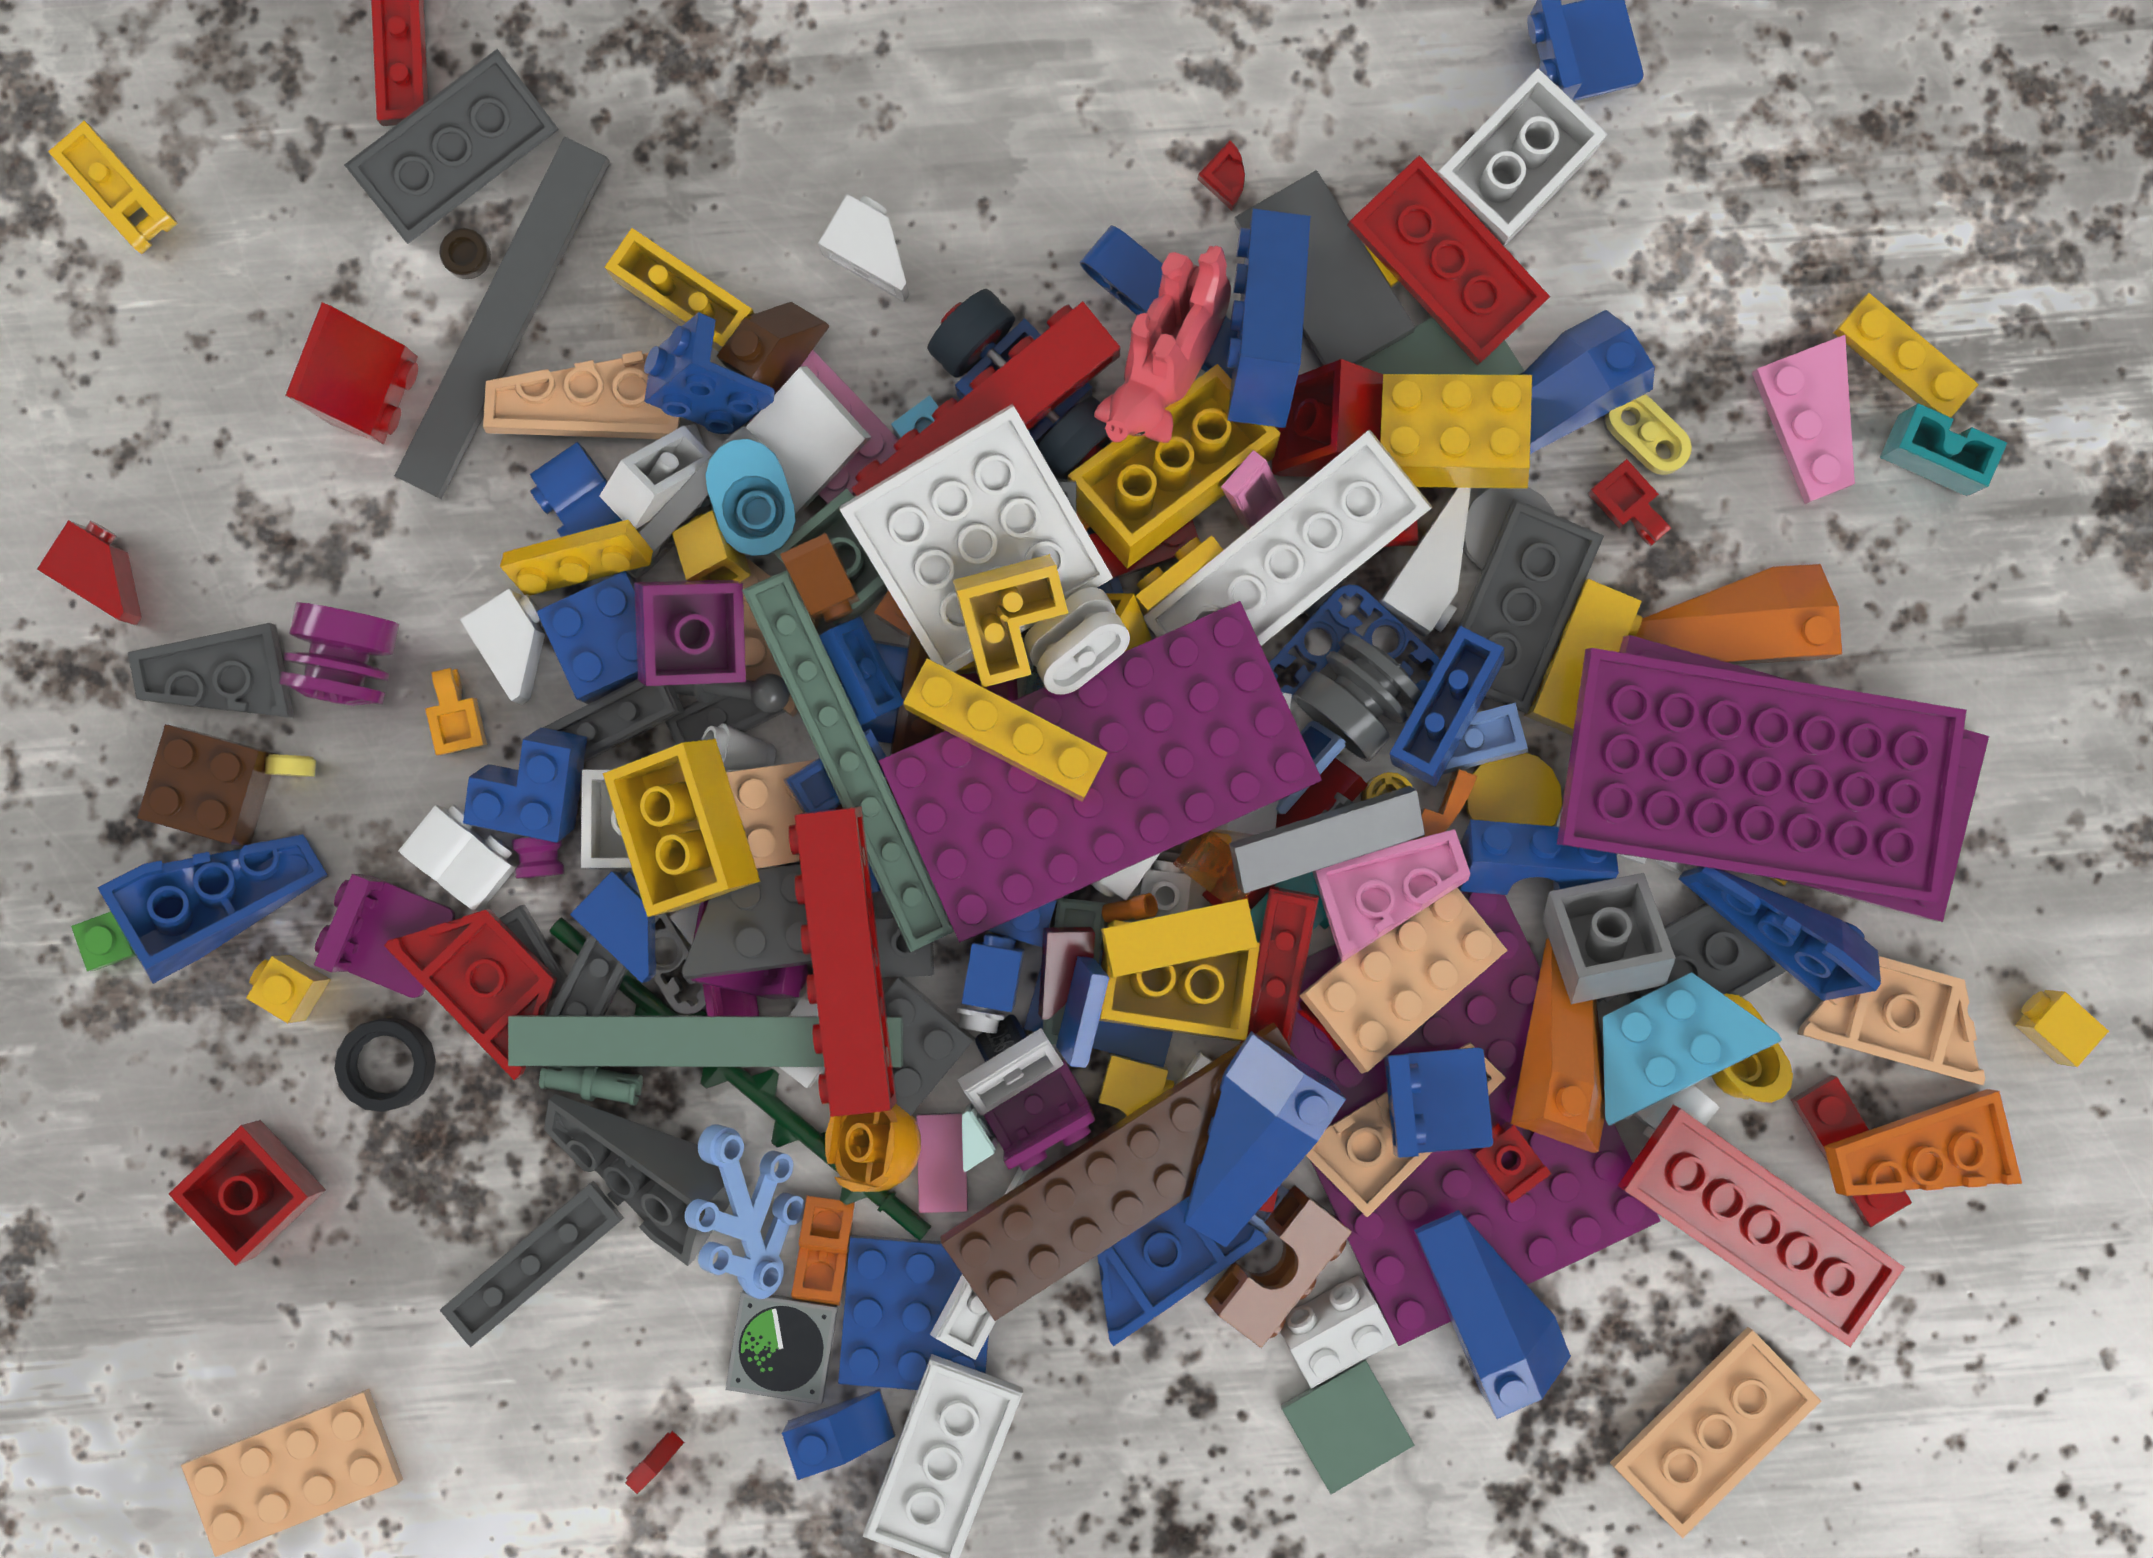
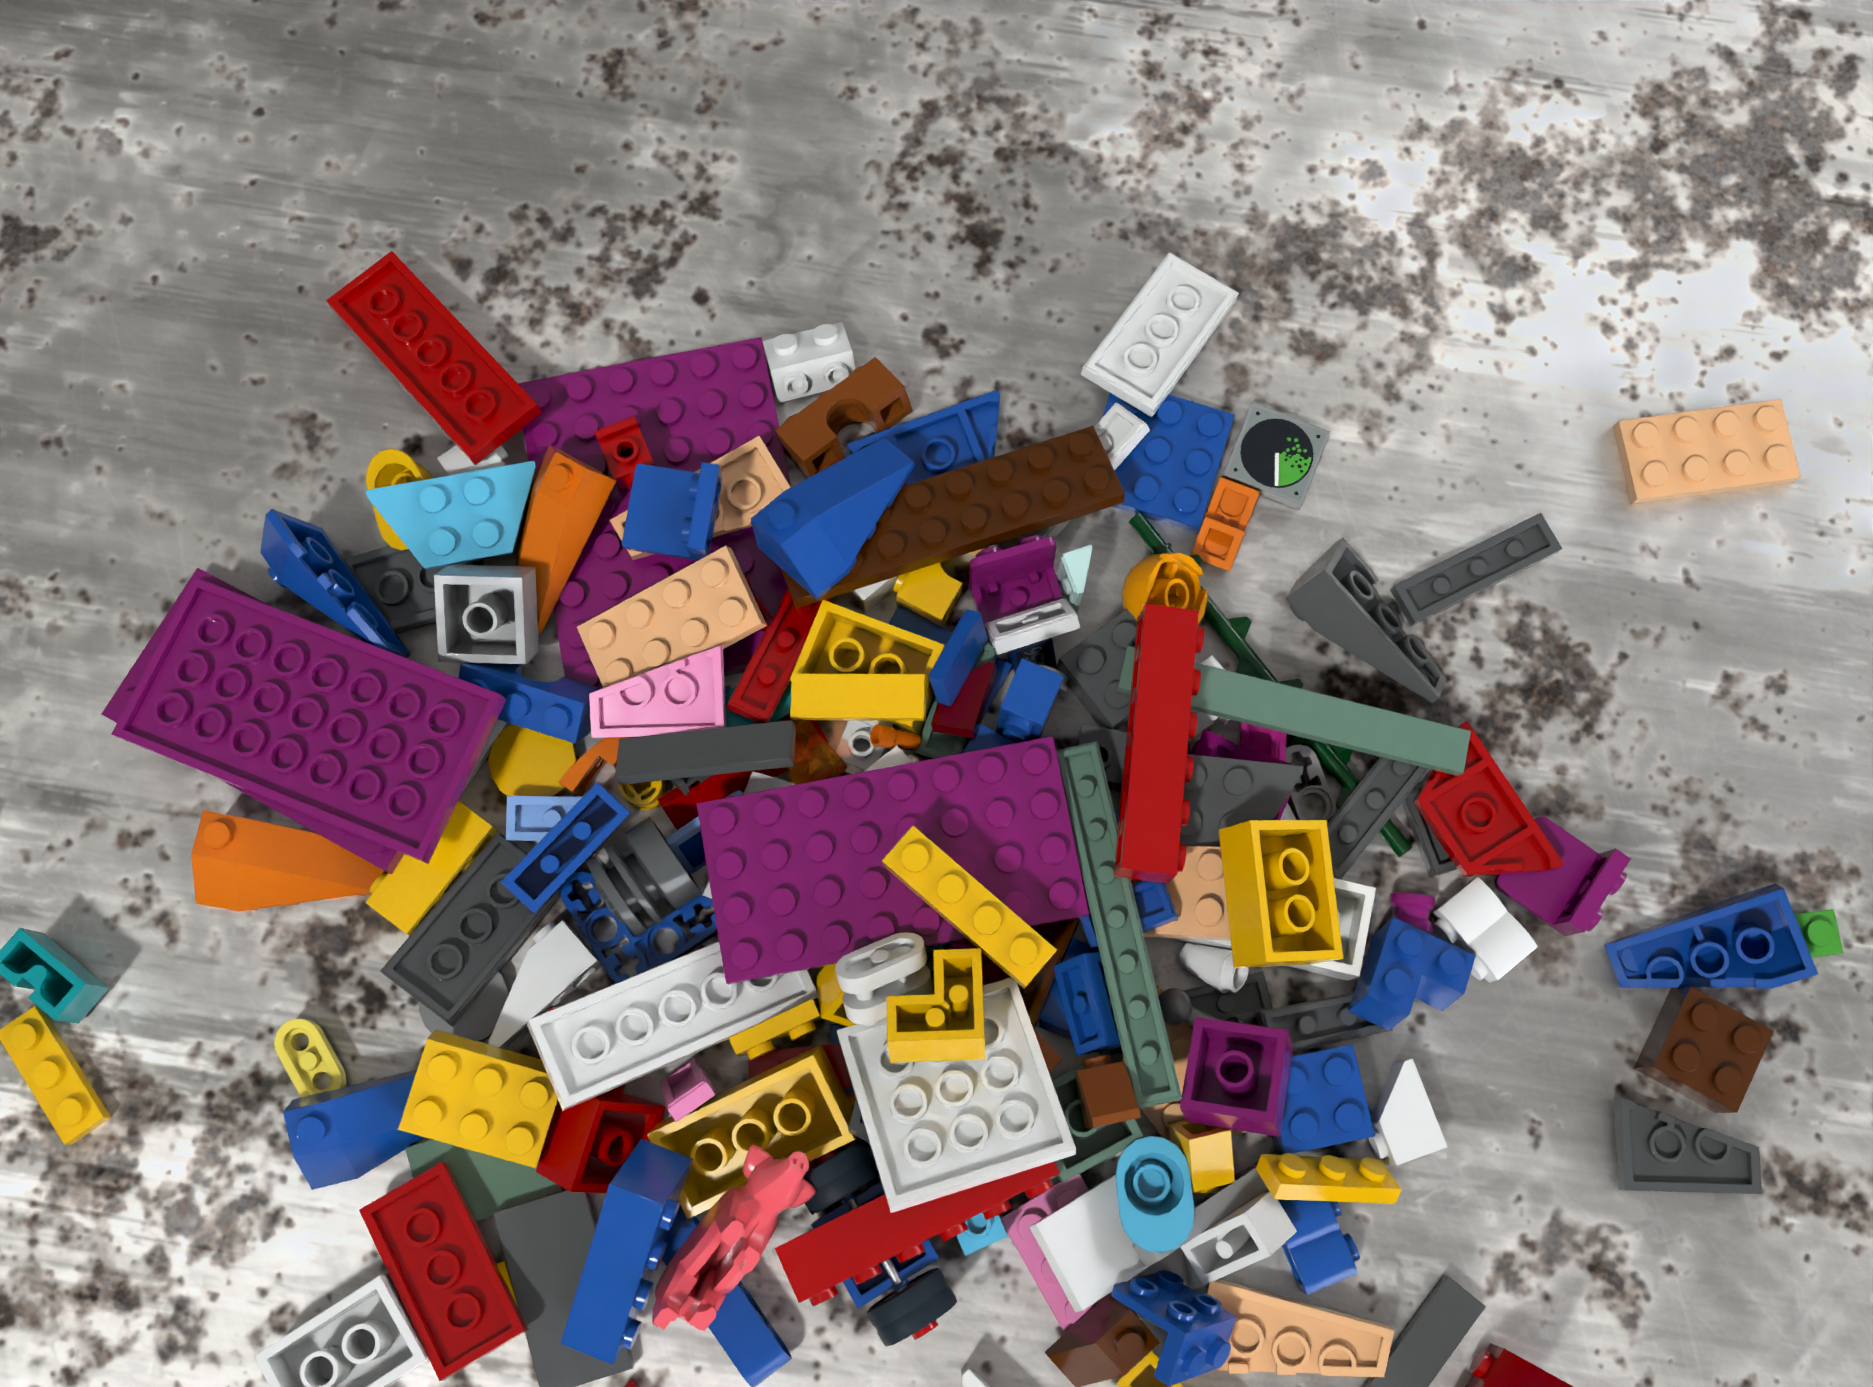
camera: 165 degrees left, 10 degrees down
red slope [37,520,142,626] -> none
red brick [168,1120,326,1266] -> none
yellow brick [246,955,331,1024] -> none
light yellow tile [265,754,316,777] -> none
magenta wheel [279,602,399,706] -> none
black tyre [334,1018,436,1112] -> none
light orange plate [425,668,487,755] -> none
sand green pin [539,1066,643,1106] -> none
blue slope [570,871,656,983] -> none
red tile [625,1431,685,1494] -> none
light blue plant [685,1124,805,1299] -> none
blue slope [782,1389,895,1480] -> none
bright pink tile [916,1113,968,1213] -> none
sand green tile [1281,1359,1415,1494] -> none
blue wedge [1414,1210,1571,1419] -> none
red plate [1588,459,1671,547] -> none
light nougat plate [1610,1327,1821,1538] -> none
bright pink wing [1752,335,1855,504] -> none
red plate [1790,1075,1912,1227] -> none
light nougat wing [1797,956,1985,1086] -> none
orange wing [1824,1089,2022,1196] -> none
yellow brick [2014,990,2109,1067] -> none

